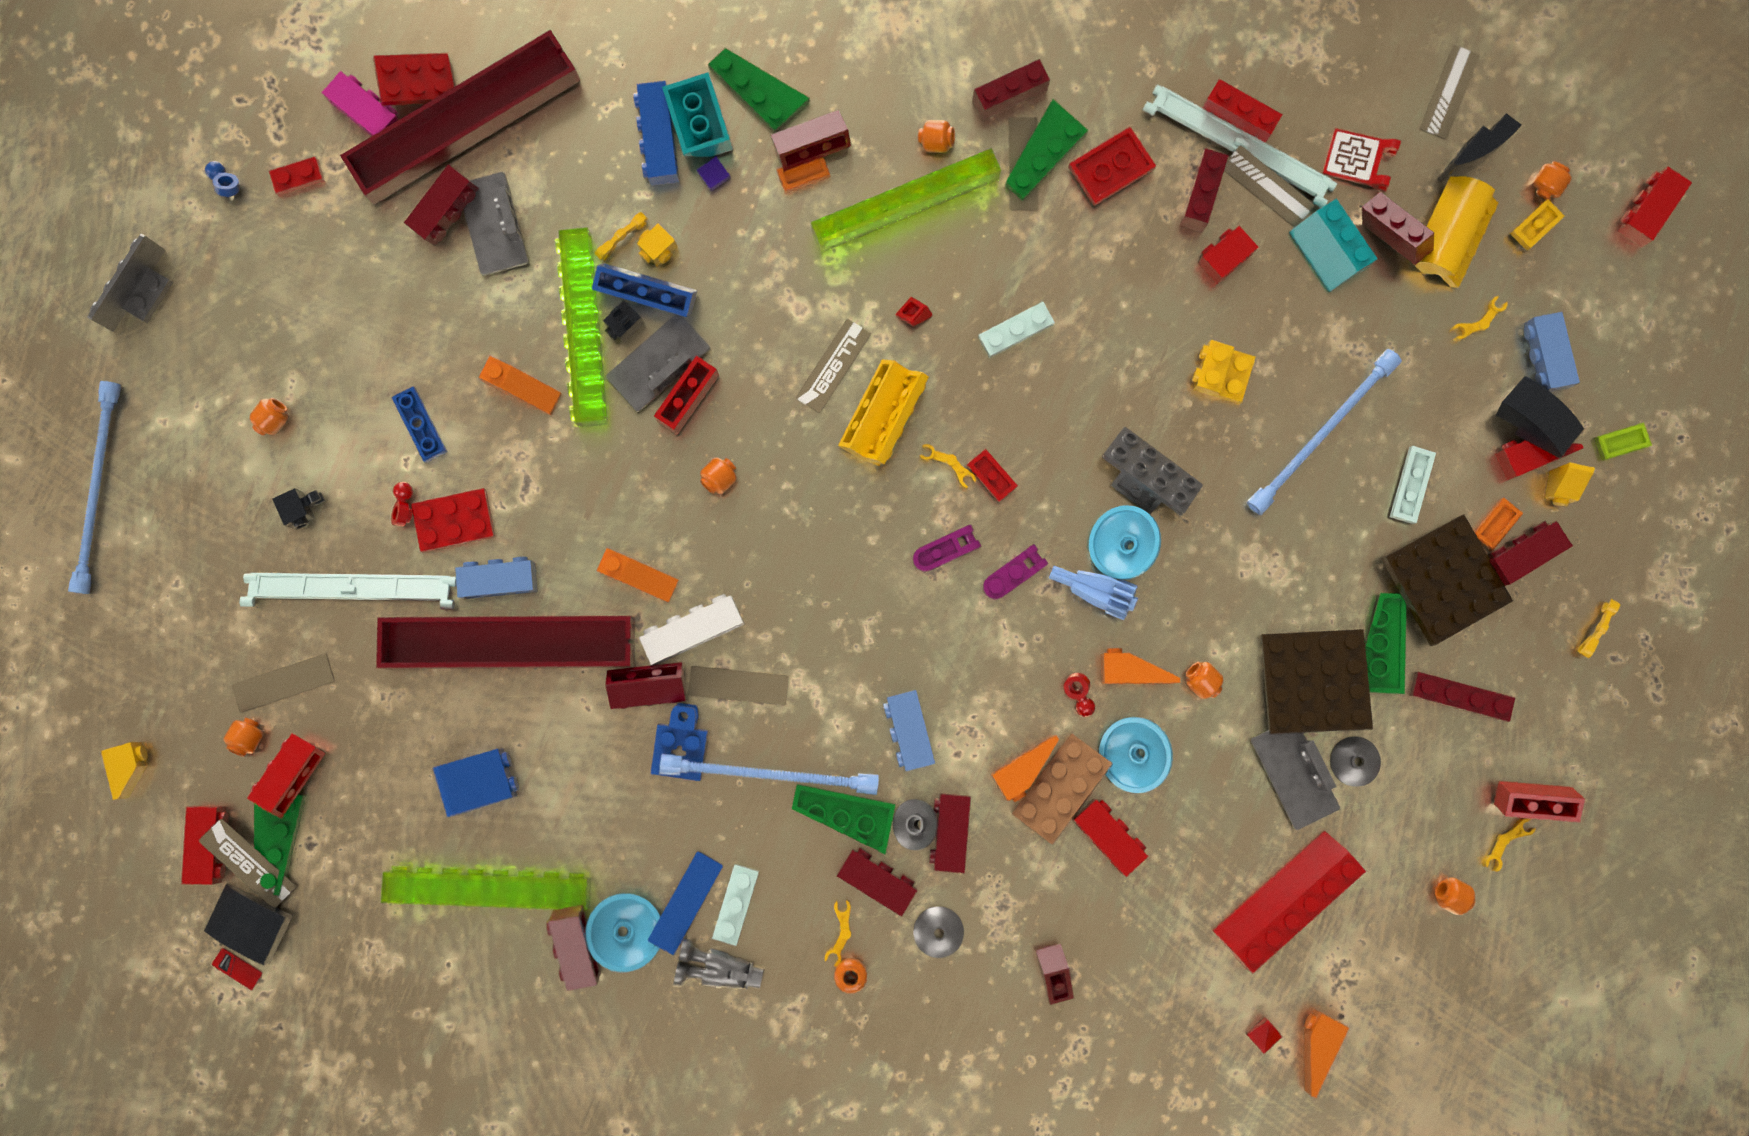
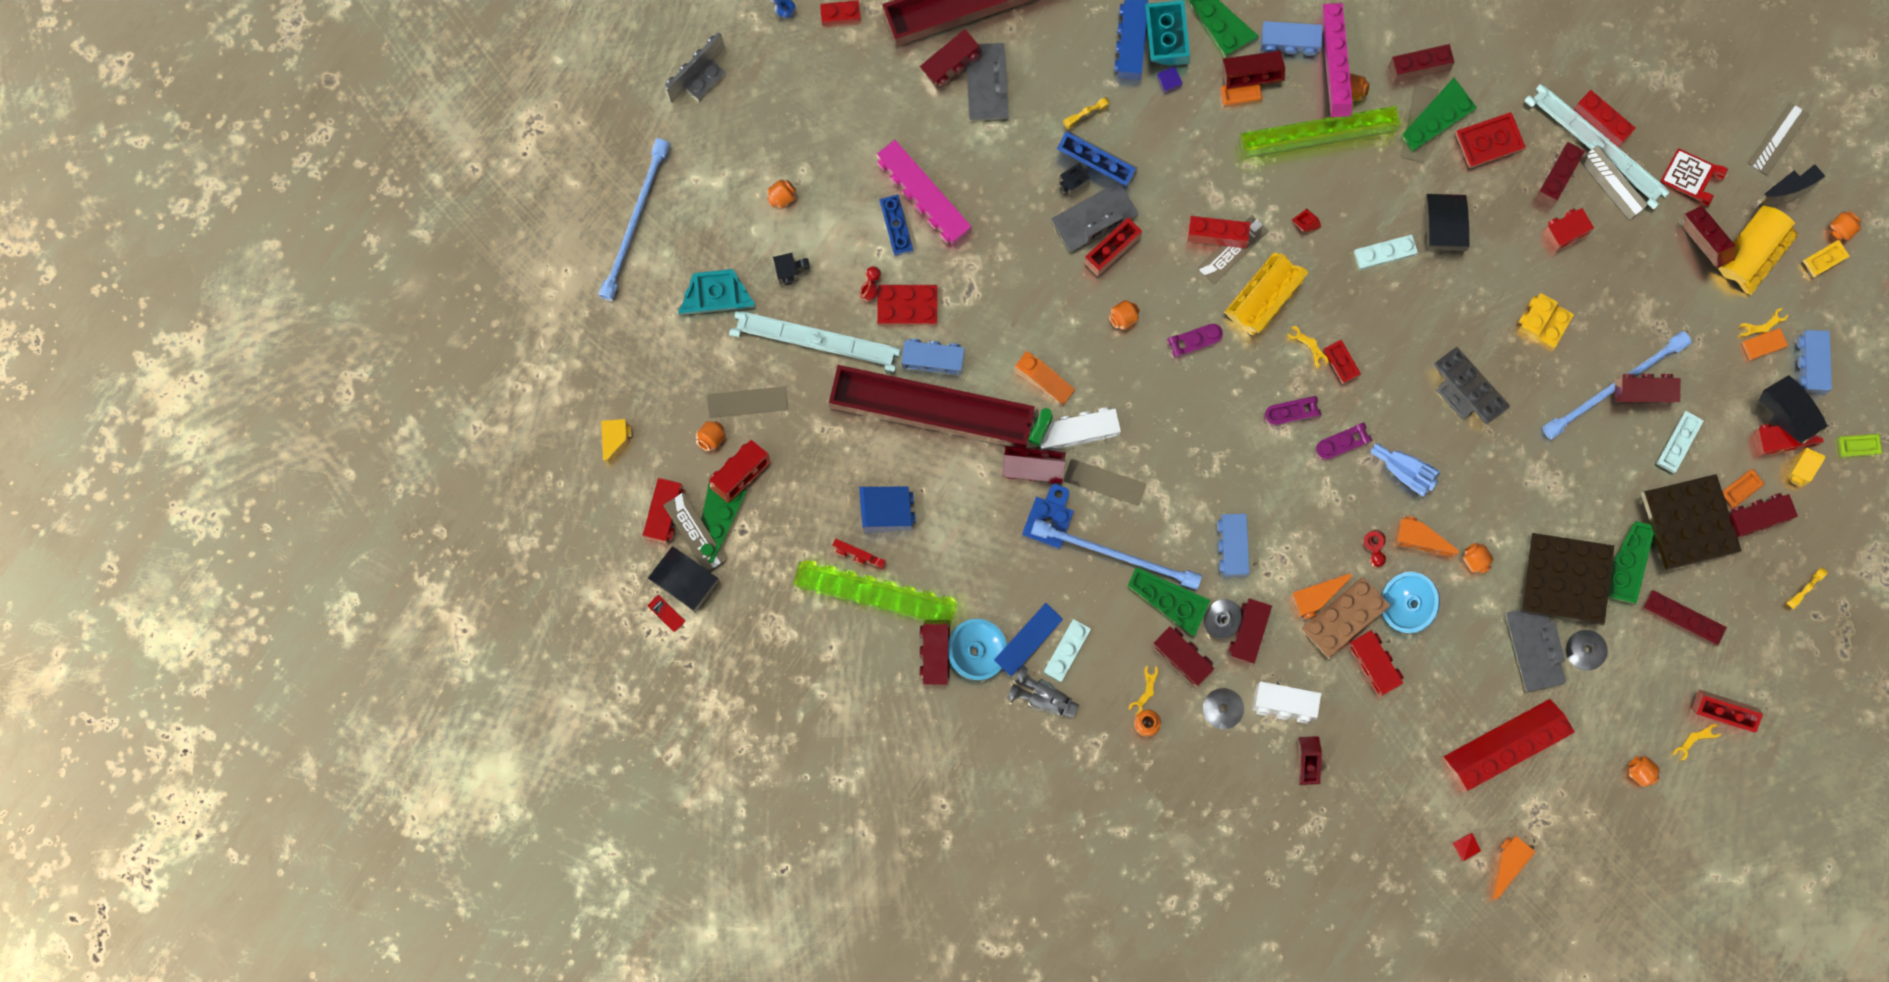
camera: 20 degrees right, 5 degrees down
orange slope [479,356,562,415] -> none
clear neon green brick [555,227,608,427] -> none
yellow brick [637,223,678,267] -> none
medium azure dish [1089,505,1161,580] -> none
teal slope [1289,198,1378,292] -> none
none -> teal wing [678,269,755,315]
none -> red plate [832,538,886,570]
none -> dark pink brick [877,140,972,247]
none -> green bar [1028,408,1053,446]
none -> magenta plate [1167,323,1223,358]
none -> red brick [1187,216,1250,249]
none -> white brick [1252,681,1321,724]
none -> medium blue brick [1261,21,1323,56]
none -> dark pink brick [1321,3,1353,117]
none -> black slope [1426,194,1470,251]
none -> dark red brick [1615,374,1681,402]
none -> orange tile [1741,328,1788,361]

